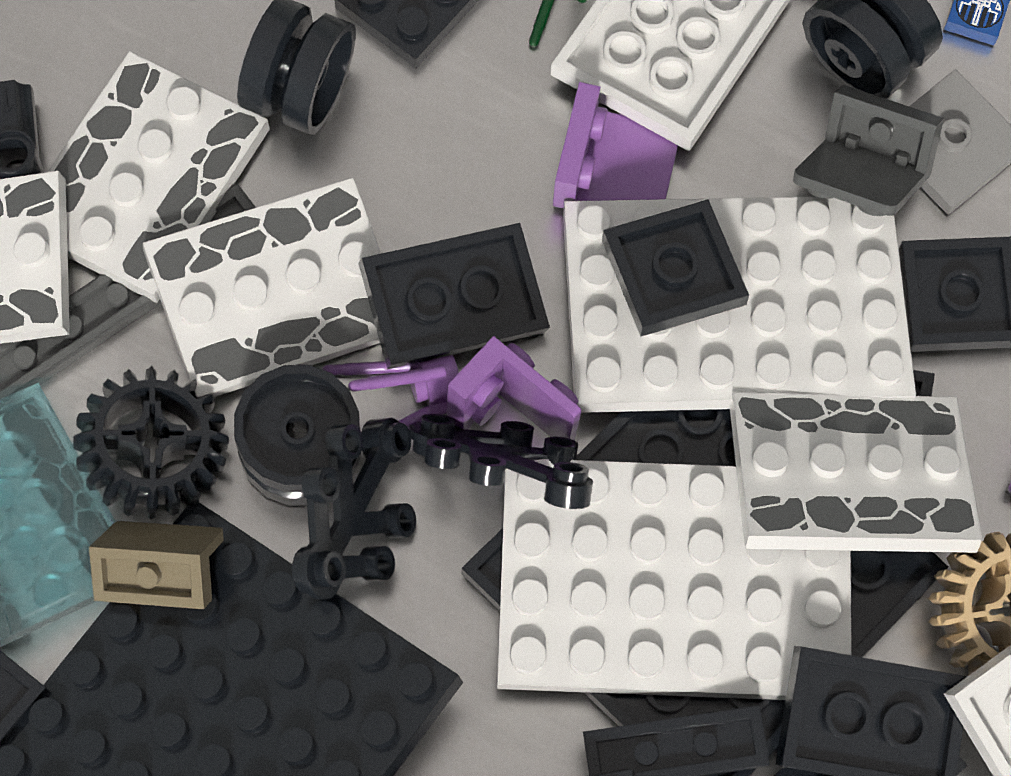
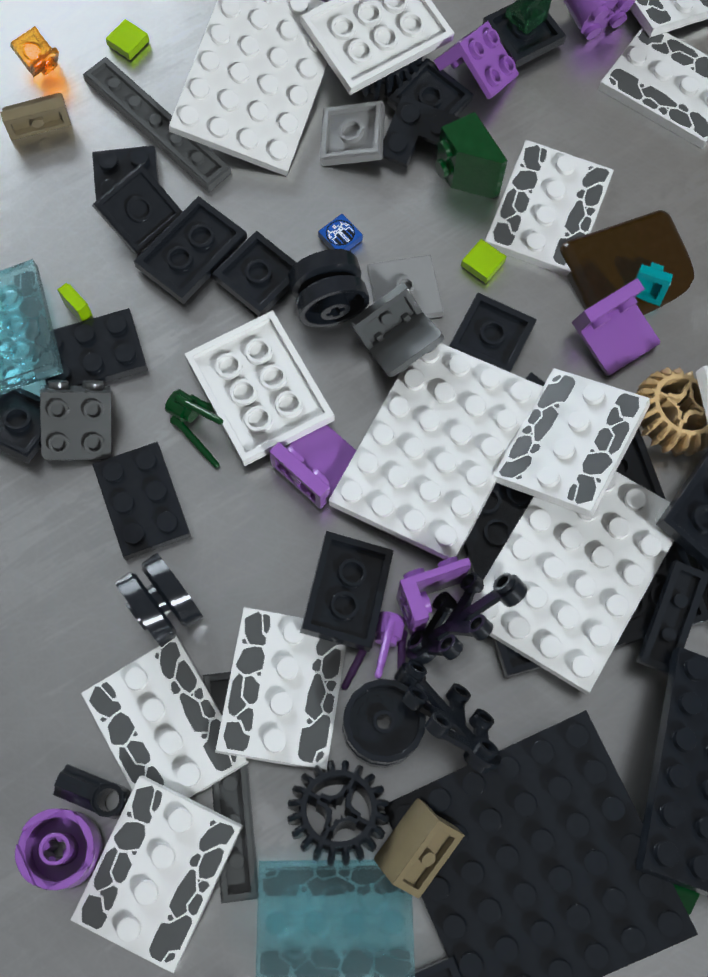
camera: 60 degrees left, 0 degrees up
black plate [602,199,749,337] -> none

